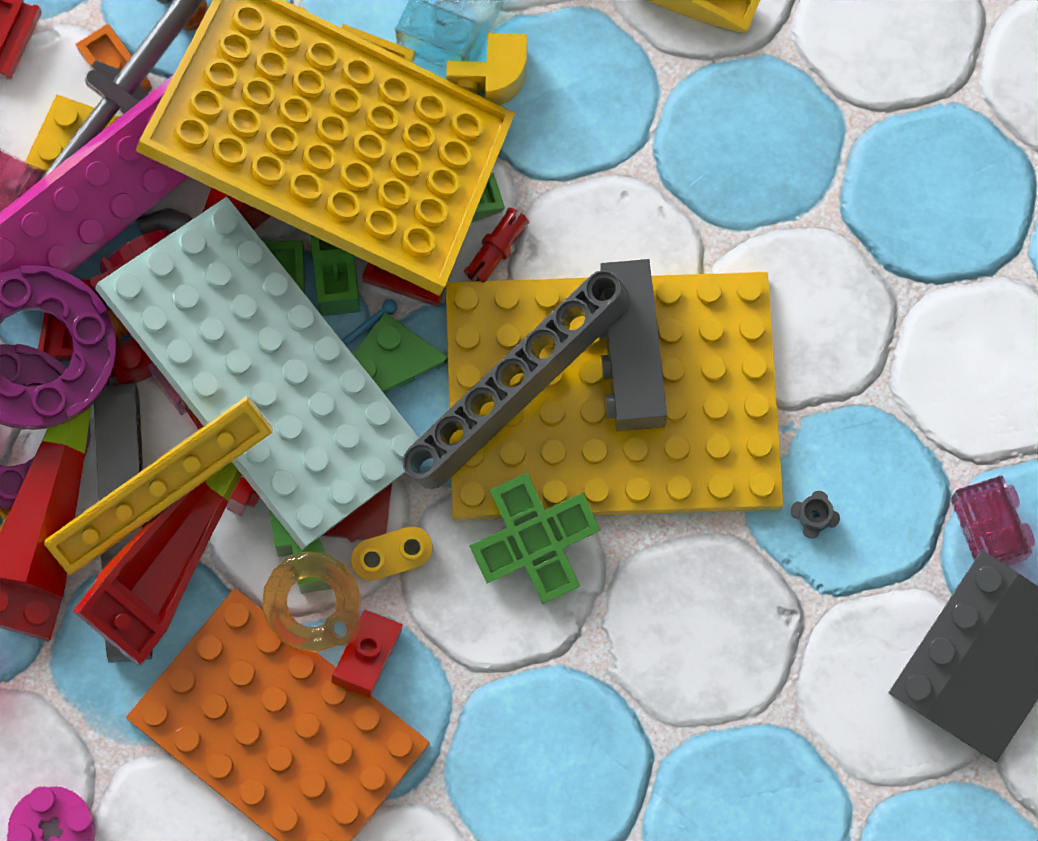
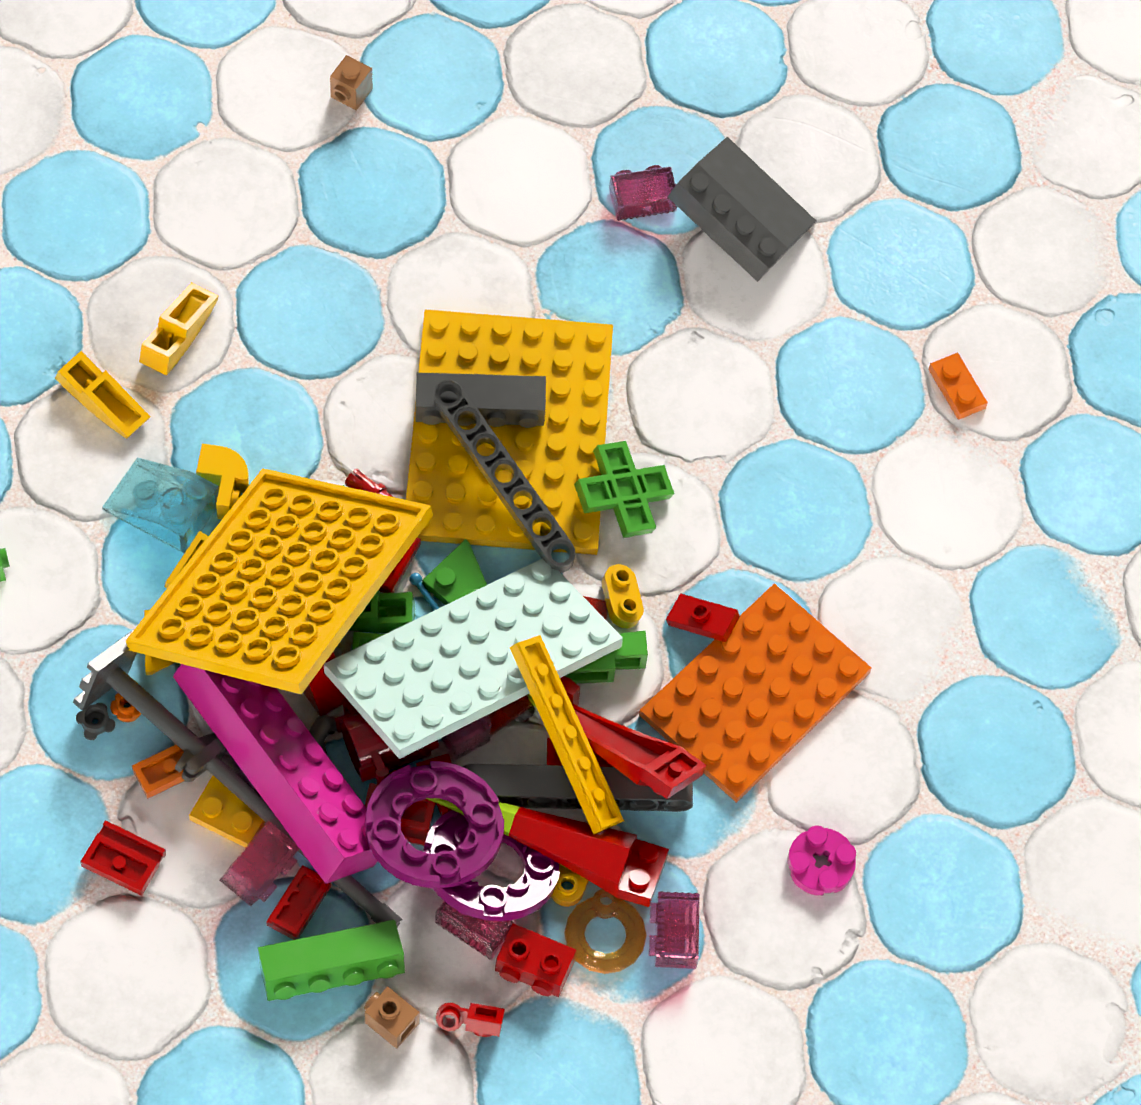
camera: 90 degrees left, 10 degrees down
clear orange piece [262,551,361,652] -> none
dark grey plate [791,491,840,539] -> none

